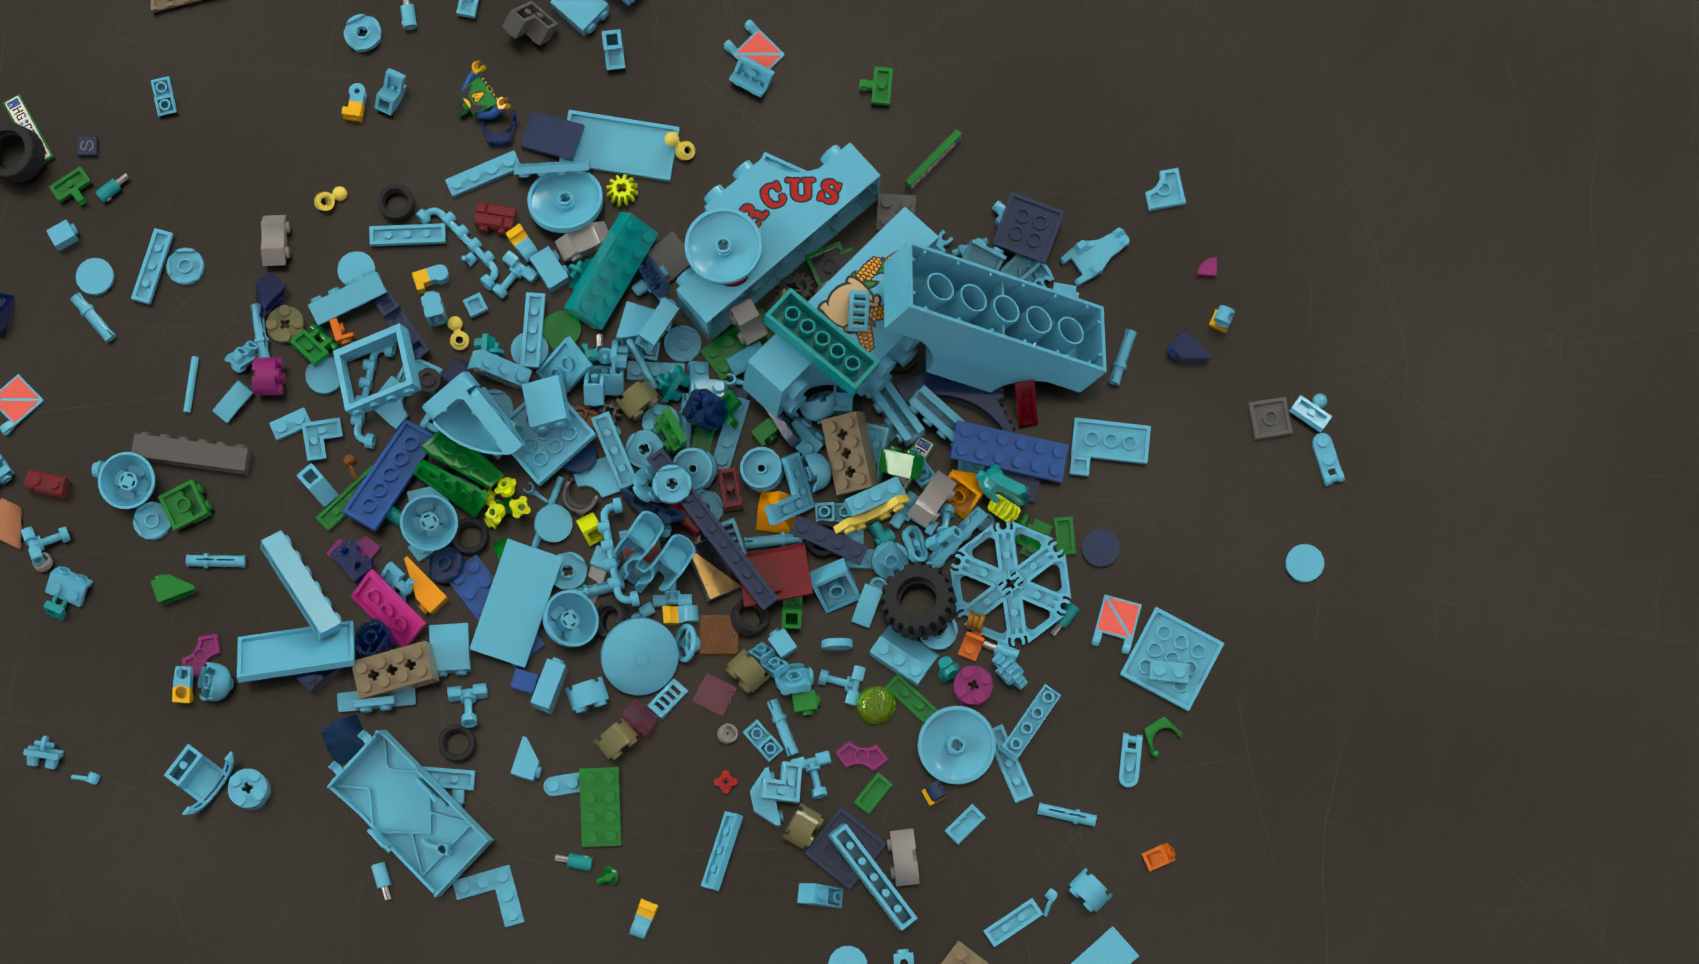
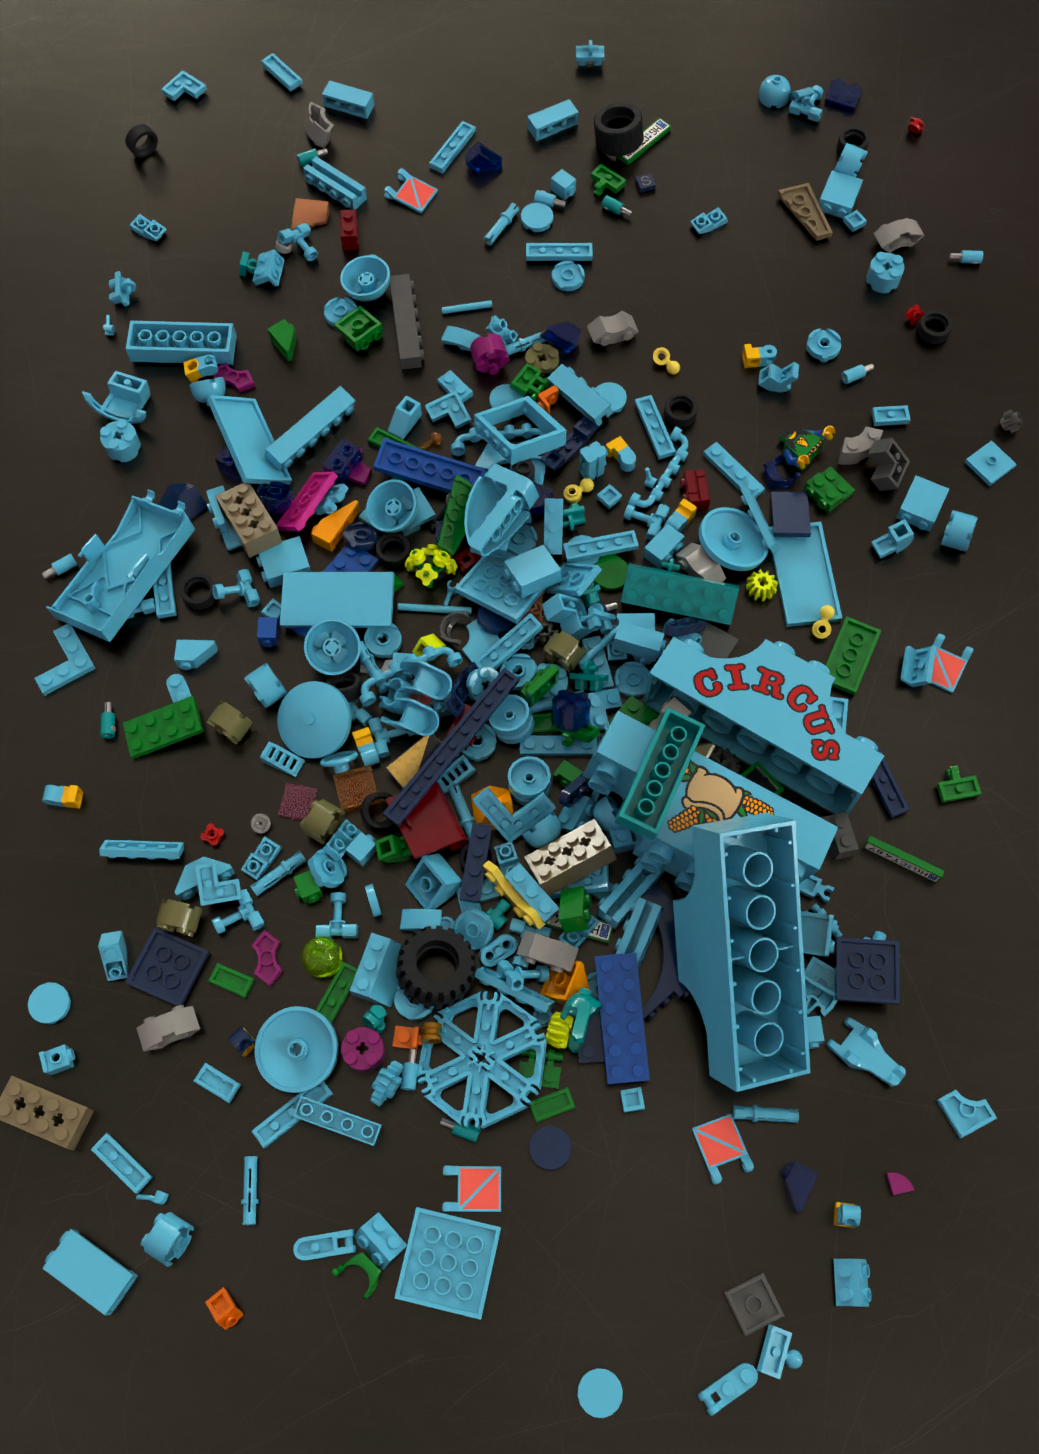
camera: 75 degrees right, 10 degrees down
medium azure pin [186,553,246,569] -> none
green wing [413,459,490,518] -> none
medium azure brick [530,657,568,714] -> none
medium azure tile [534,504,572,543] -> none
green plate [596,866,619,885] -> none
clear pink piece [620,699,660,736] -> none
medium azure plate [652,465,692,504] -> none
medium azure dish [685,207,762,284] -> none
dark red brick [718,467,744,512] -> none
medium azure brick [827,823,917,930] -> none
medium azure slope [848,290,870,333] -> none
dark red plate [1015,380,1038,428] -> none
medium azure plate [1071,417,1151,465] -> none
medium azure plate [1149,660,1190,684] -> none
none -> medium azure brick [126,321,237,365]
none -> medium azure tile [261,599,281,621]
none -> medium azure bracket [354,1212,407,1270]
none -> dark red plate [453,546,482,574]
none -> medium azure piece [534,190,565,208]
none -> coral flag [692,1114,754,1185]
none -> green plate [804,466,855,513]
none -> green plate [825,616,882,695]
none -> medium azure bracket [834,1259,872,1307]
none -> light grey brick [838,427,883,465]
none -> dark blue plate [871,741,910,818]

